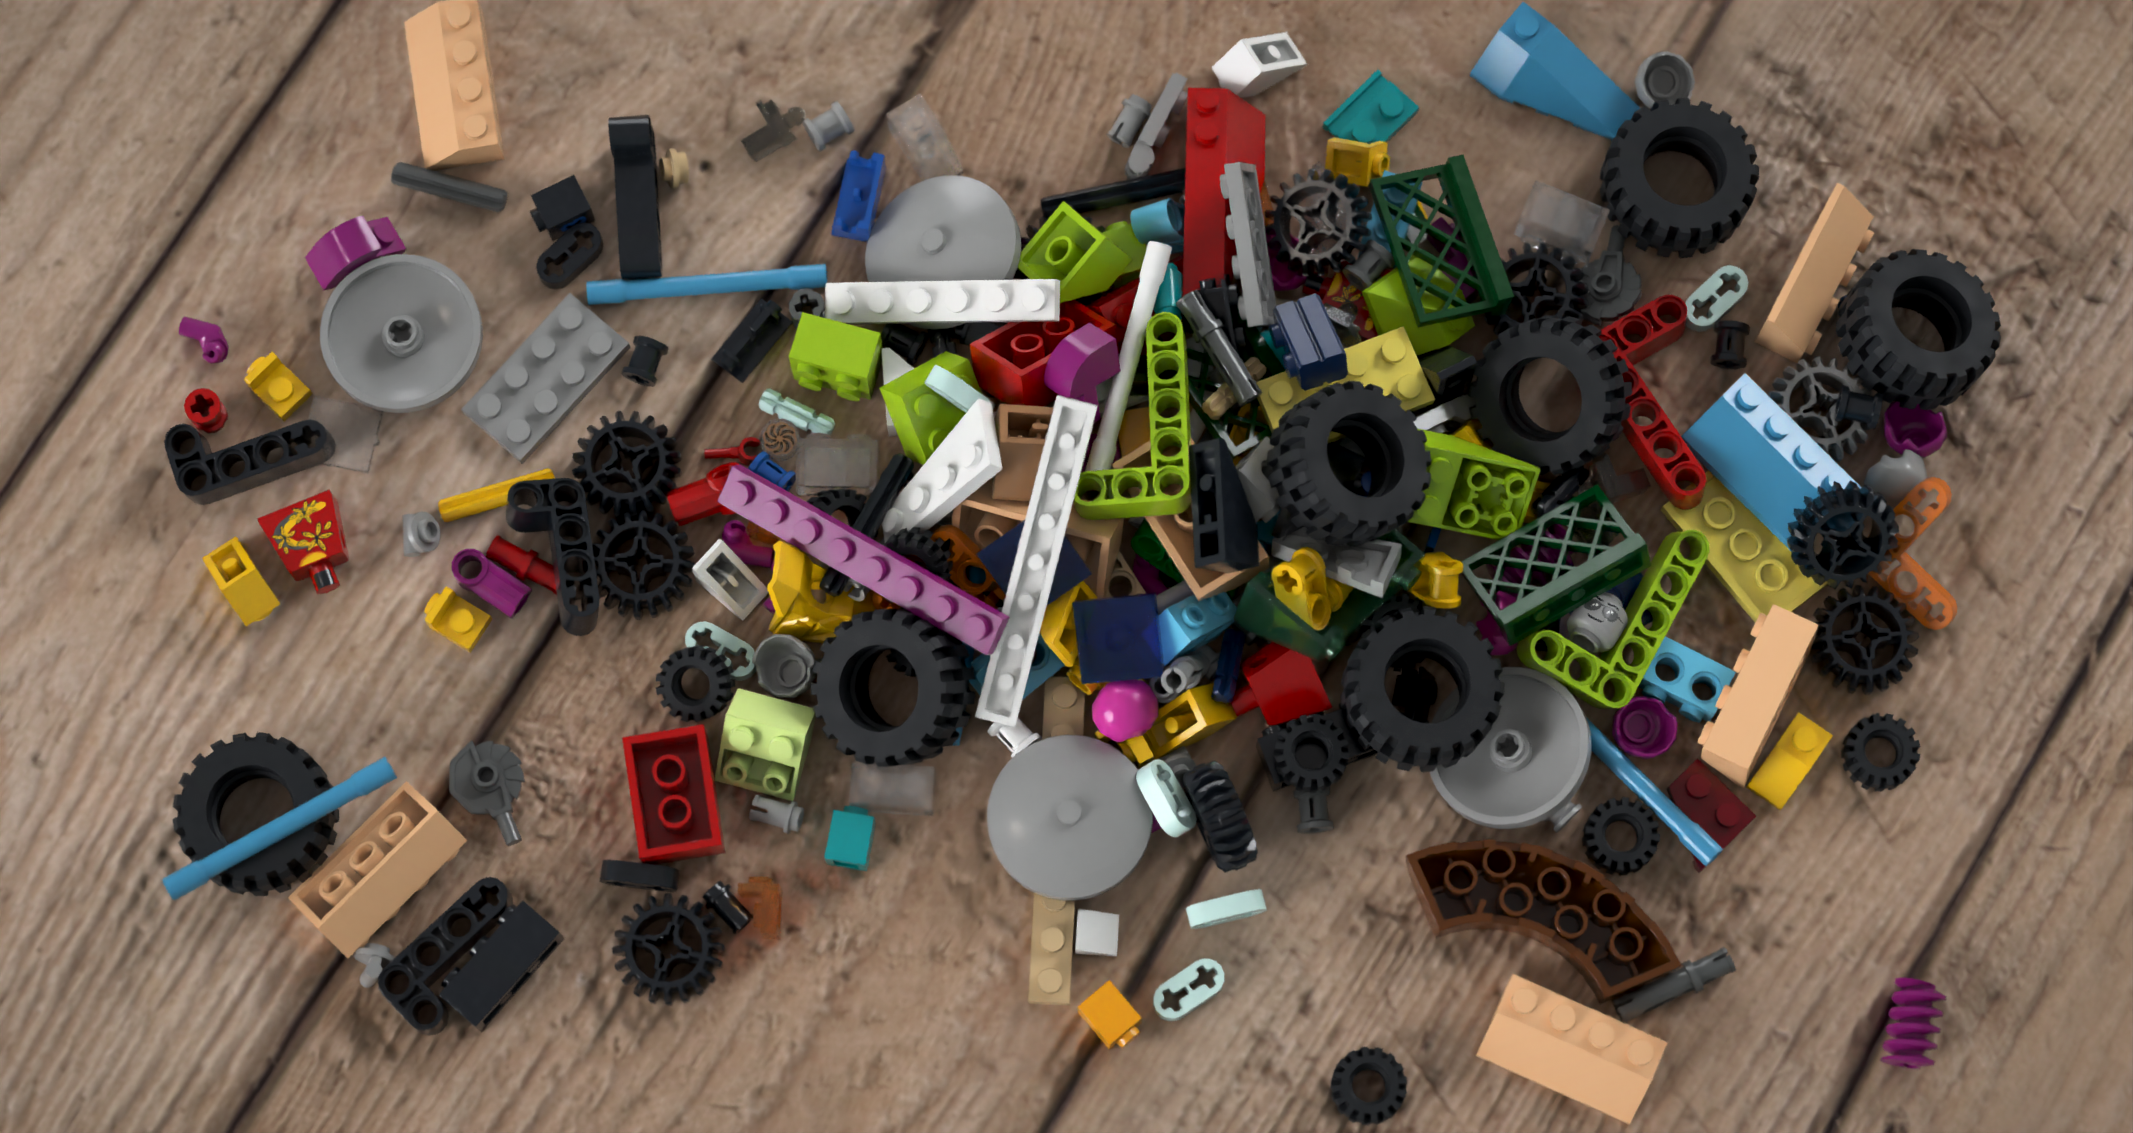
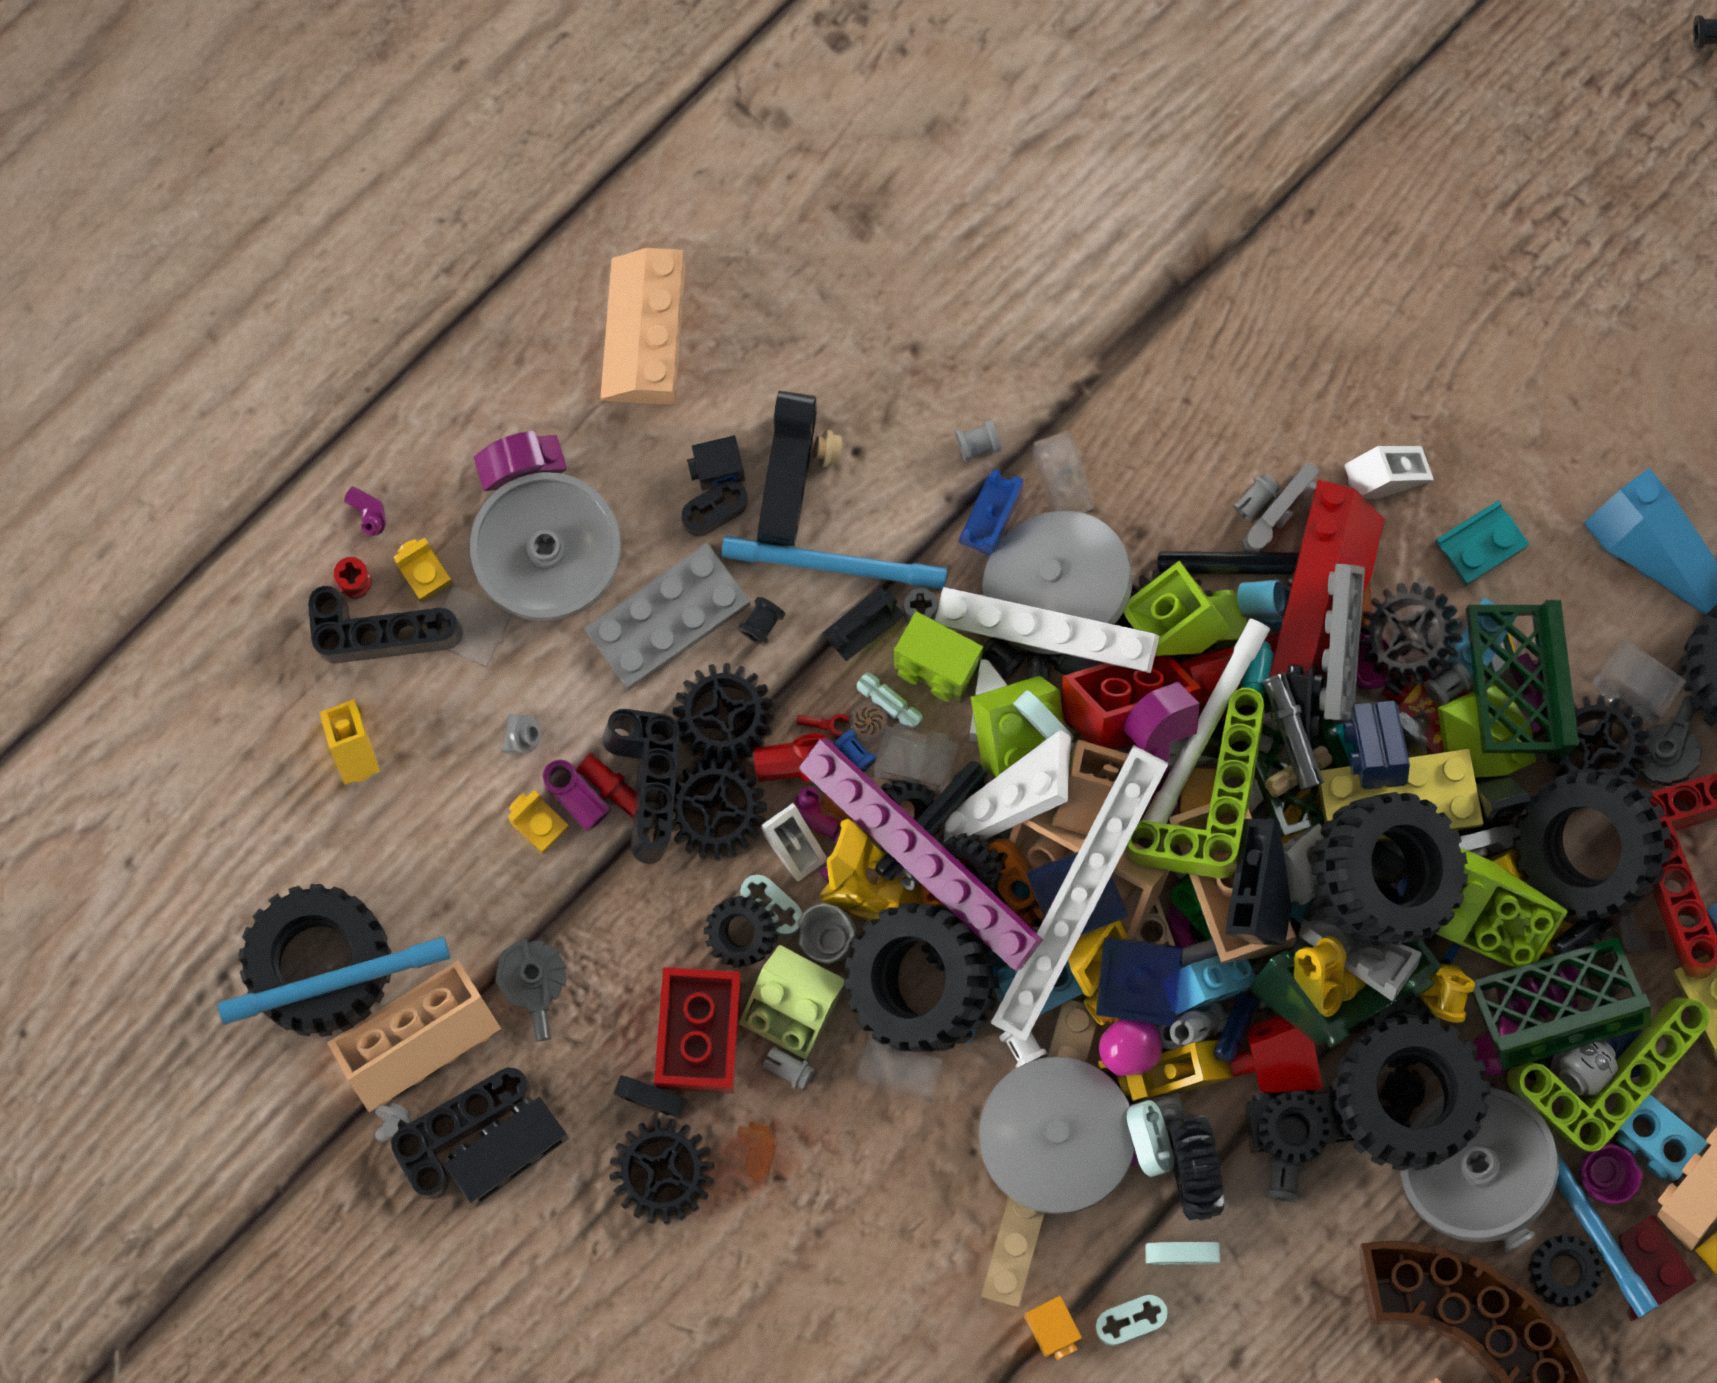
camera: 15 degrees right, 0 degrees up
red torso [257,489,349,594] -> none
dark grey axle [391,162,507,212] -> none
yellow axle [438,468,555,522] -> none
black pin [702,881,755,934] -> none
clear smoke piece [741,99,806,162] -> none
teal brick [824,806,876,872] -> none
white slope [1076,909,1119,957] -> none
yellow bracket [1325,138,1390,187] -> none

